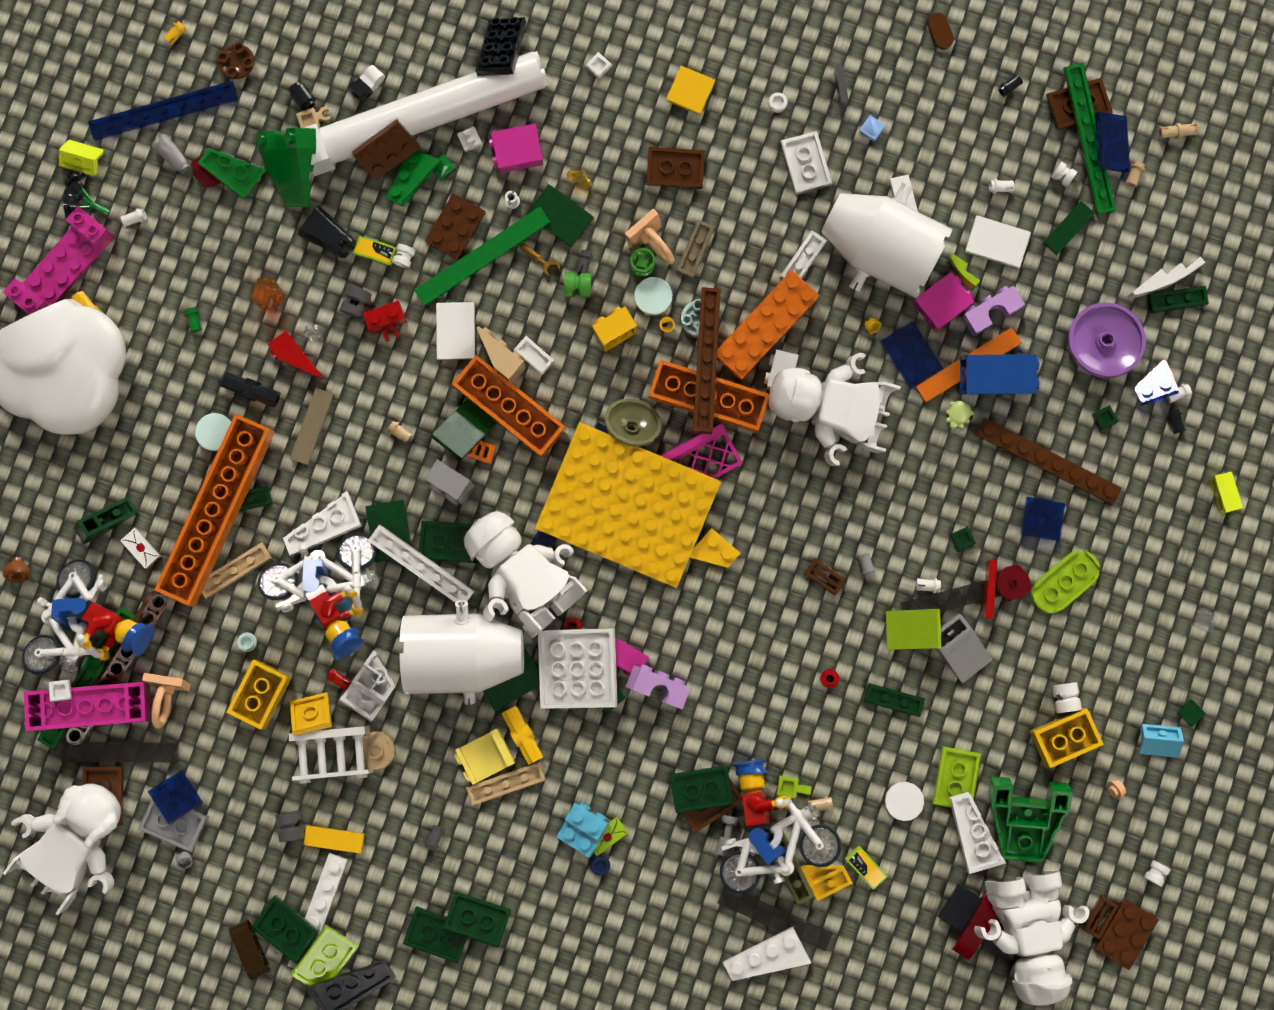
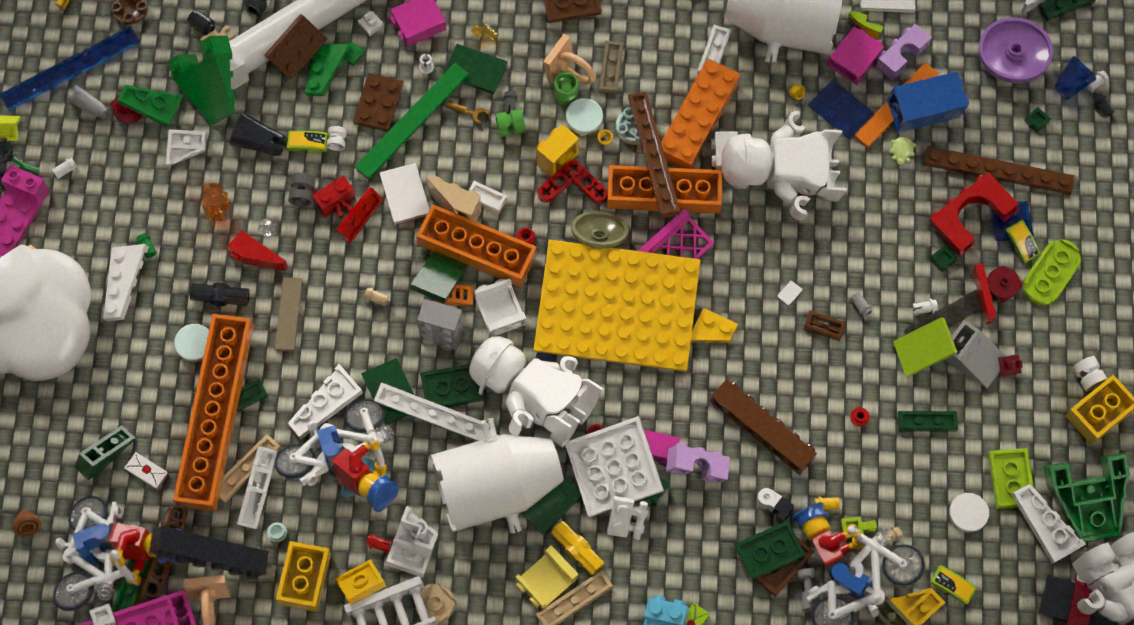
camera: 20 degrees left, 15 degrees down
none -> white wing [103,244,149,321]
none -> black brick [149,526,269,580]
none -> white wing [166,130,207,166]
none -> white slope [237,446,278,529]
none -> red tile [336,187,383,243]
none -> white panel [474,278,526,337]
none -> red plate [517,227,535,244]
none -> red beam [538,160,608,204]
none -> white plate [607,496,648,540]
none -> reddish brown brick [710,379,817,475]
none -> leg [757,488,795,524]
none -> white sticker [777,281,802,305]
none -> yellow pin [814,496,840,510]
none -> red arch [930,172,1019,257]
none -> dark red tile [998,354,1023,376]
none -> slope [1005,220,1041,264]

